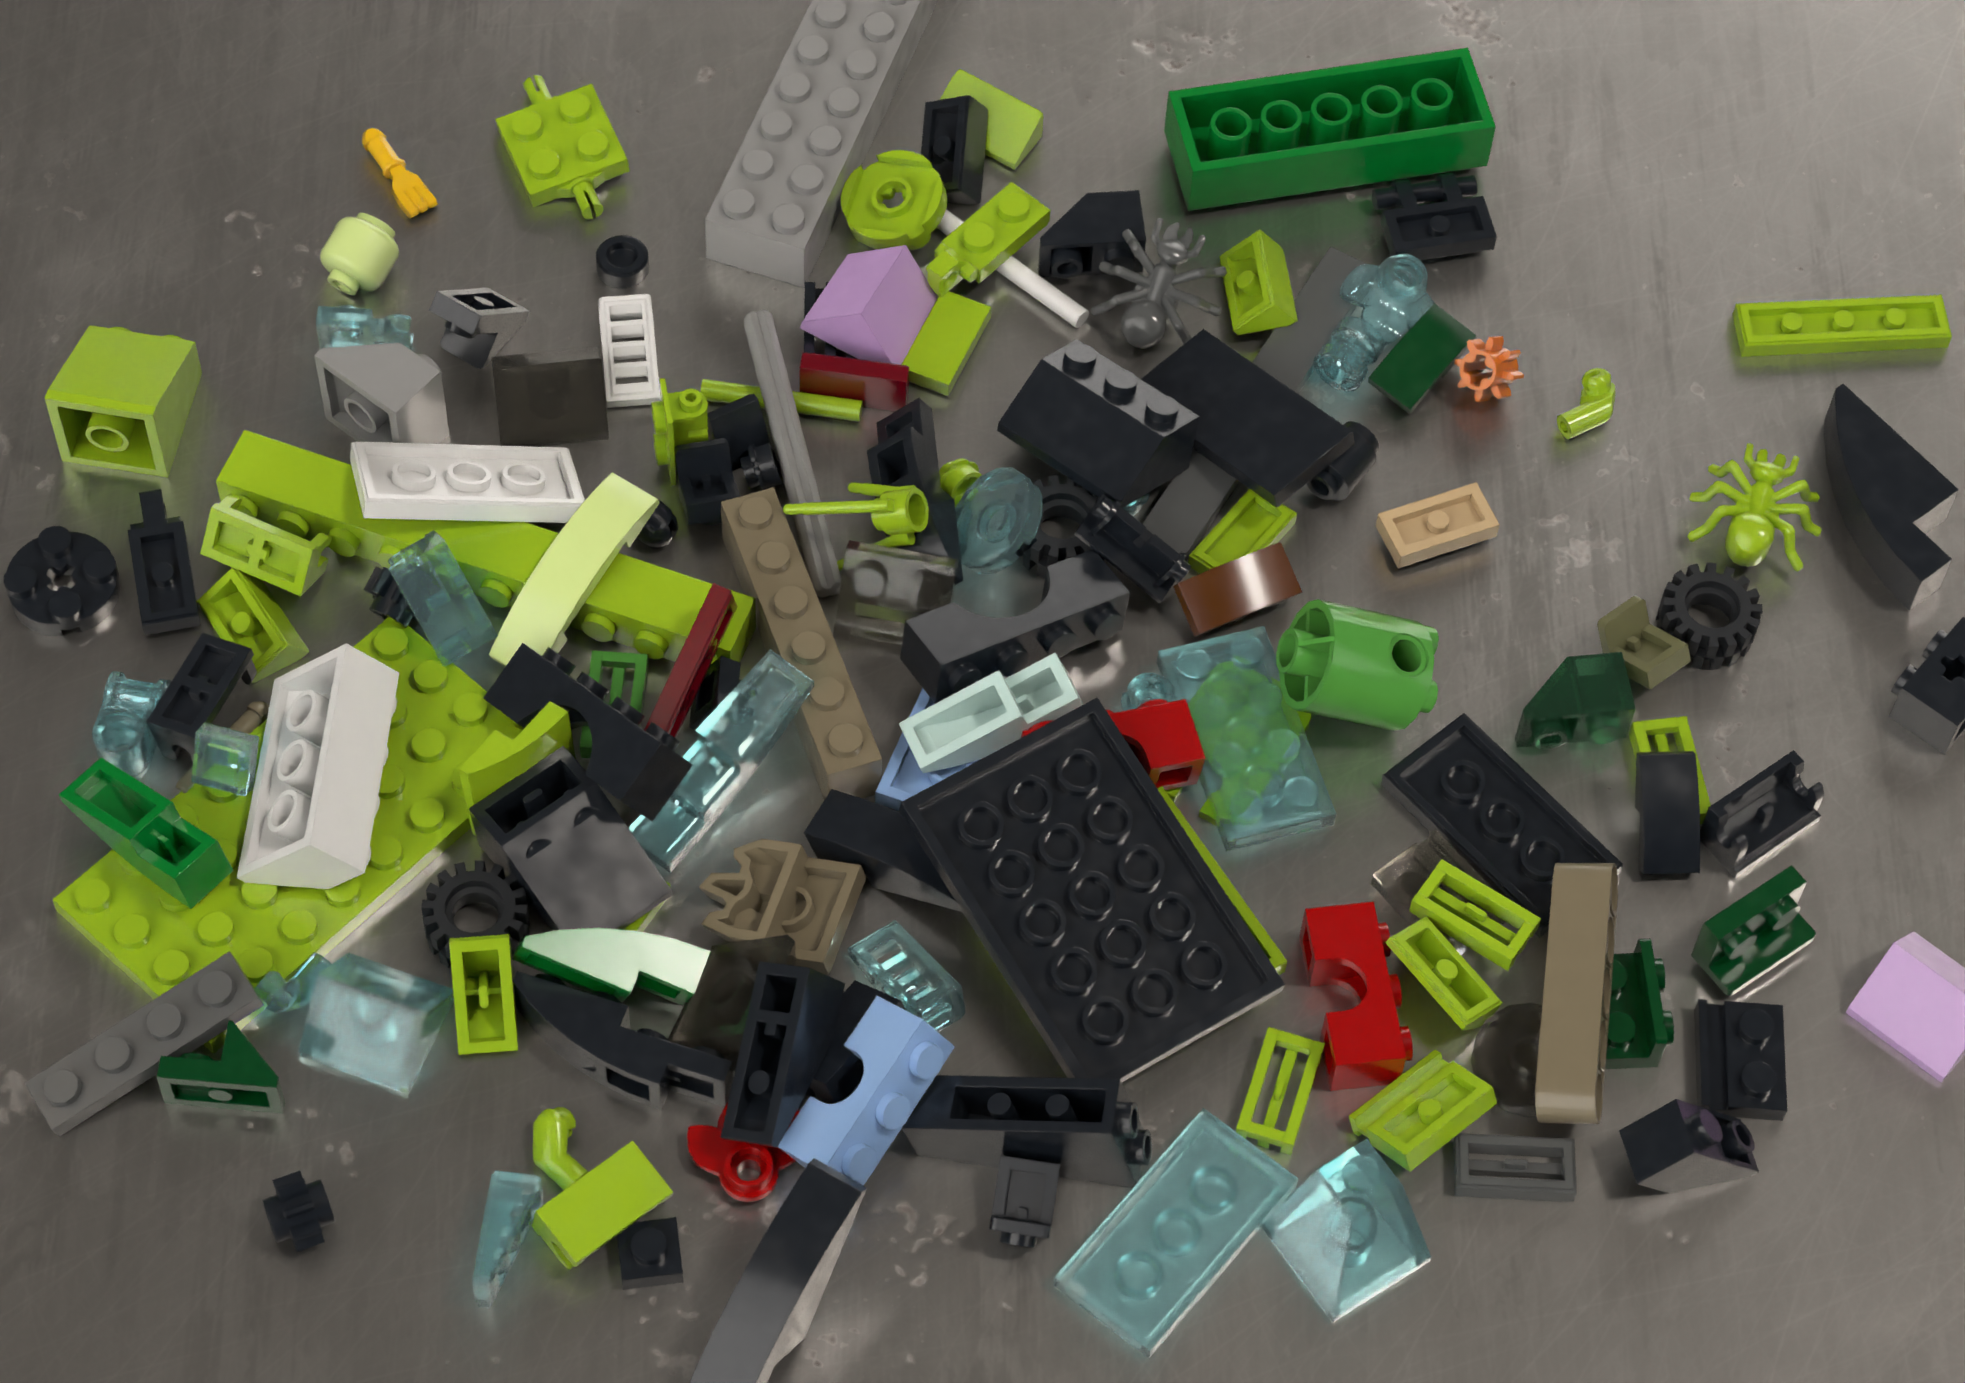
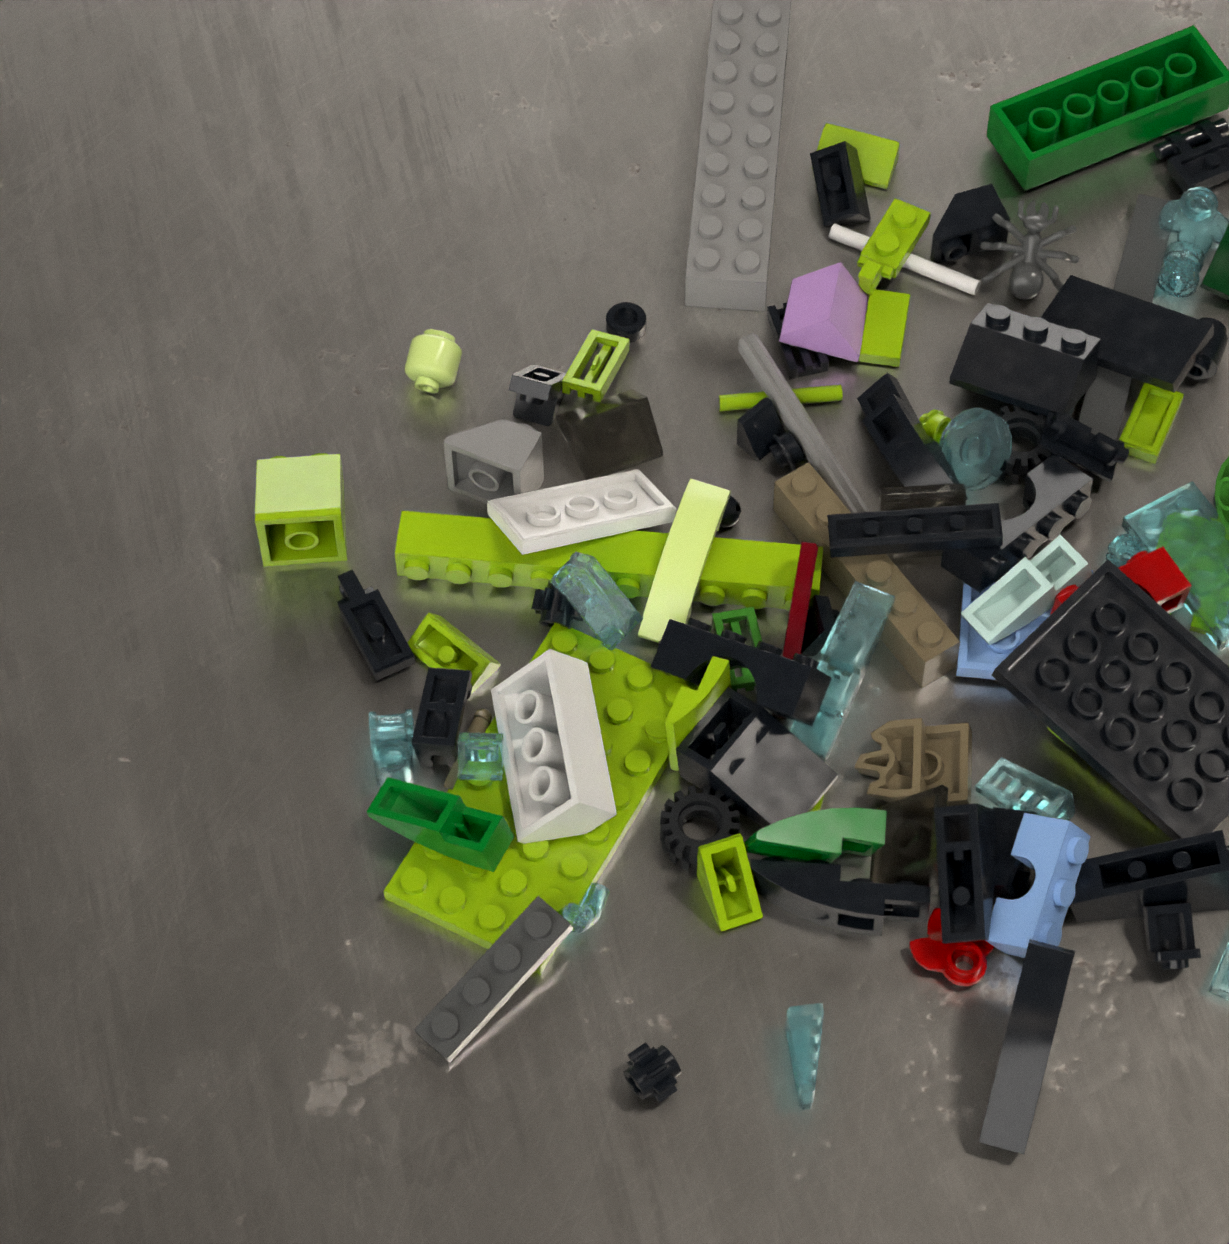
camera: 10 degrees left, 0 degrees up
black plate [3,526,120,636] -> none
dark green slope [156,1020,285,1114] -> none
lime hinge [200,494,332,596] -> none
clear light blue slope [299,952,454,1095] -> none
clear light blue plate [316,305,414,351] -> none
yellow piece [362,128,438,219] -> none
lime plate [495,75,630,219] -> none
lime hinge [532,1140,673,1270] -> none
lime arm [533,1107,588,1190] -> none
white slope [598,294,661,408] -> none
black plate [617,1217,684,1290] -> none
lime hinge [651,378,708,486] -> none
black bracket [674,438,740,525] -> none
lime plant [783,482,929,571] -> none
dark red tile [800,352,909,411] -> none
black slope [804,789,962,912] -> none
lime plate [841,150,947,250] -> none
reddish brown slope [1173,542,1302,637] -> none
lime slope [1219,230,1298,335] -> none
none -> lime tile [562,329,630,403]
none -> black tile [827,503,1003,558]

